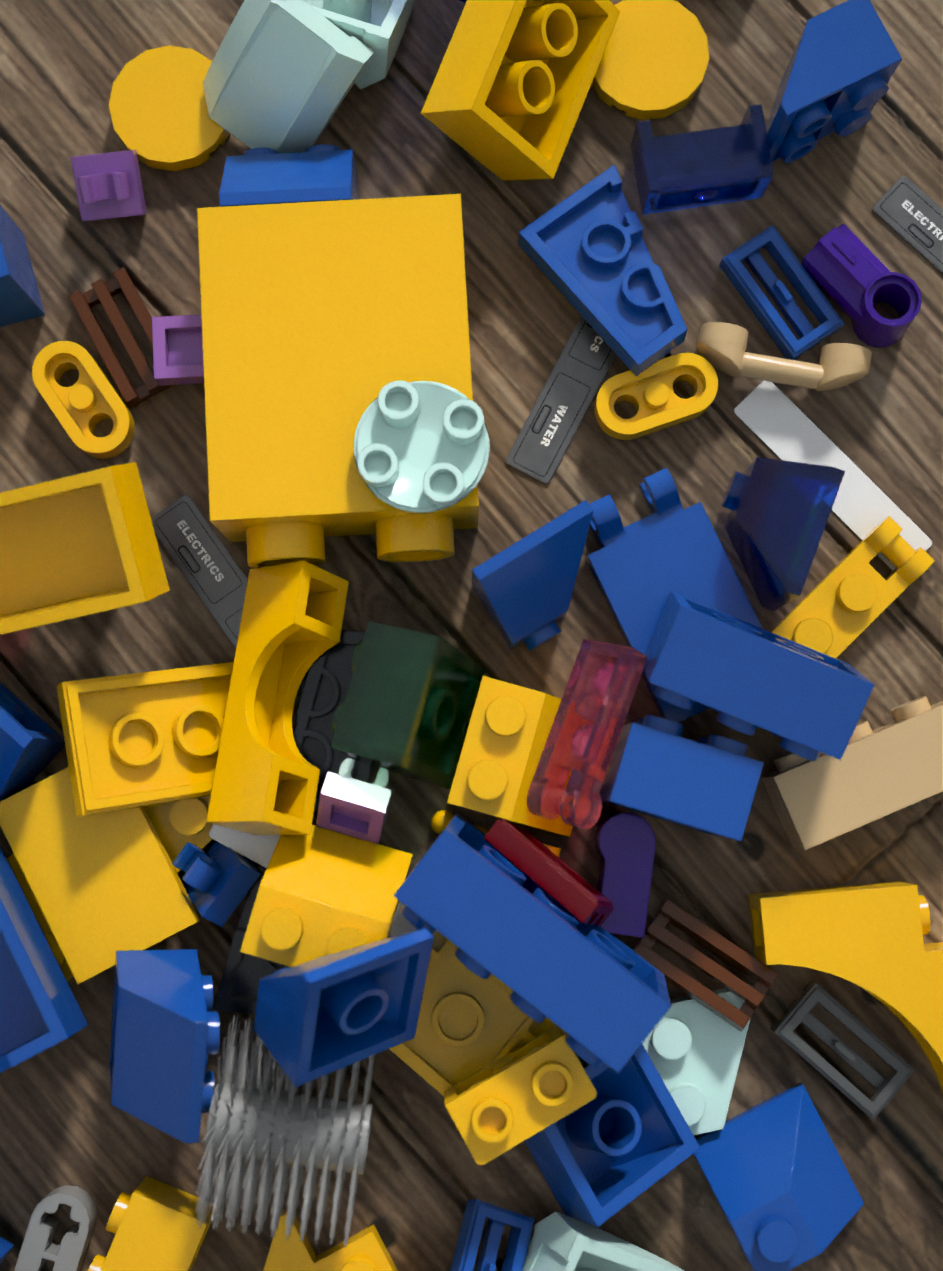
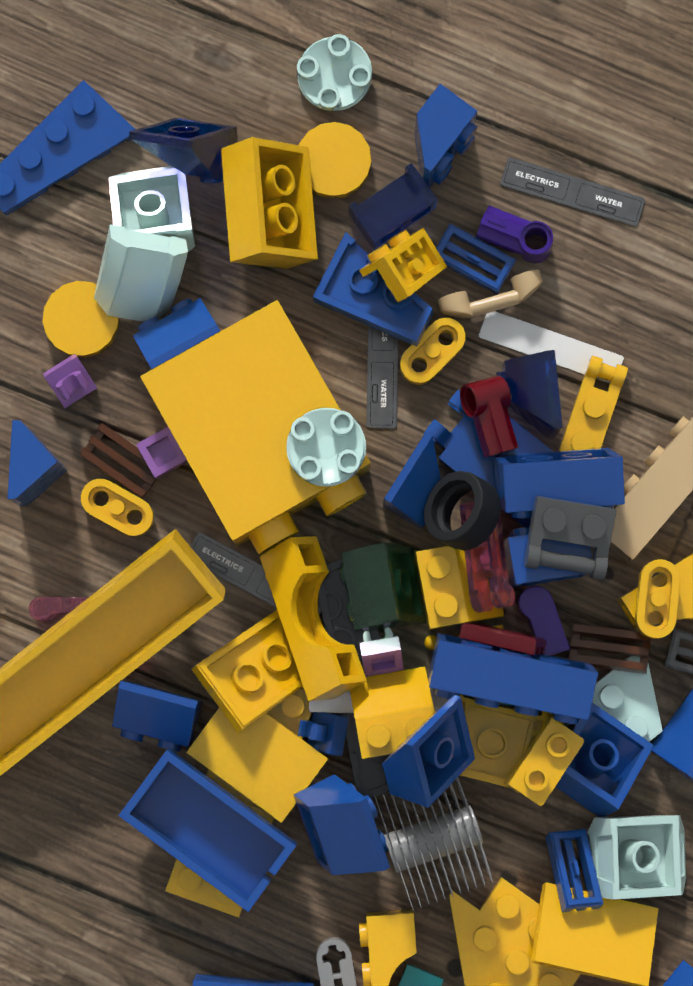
camera: 25 degrees left, 0 degrees up
none -> yellow bracket [359,228,447,302]
none -> black tyre [424,471,501,551]
none -> dark red piece [460,376,518,458]
none -> dark grey plate [524,495,616,580]
none -> yellow plate [635,559,680,639]

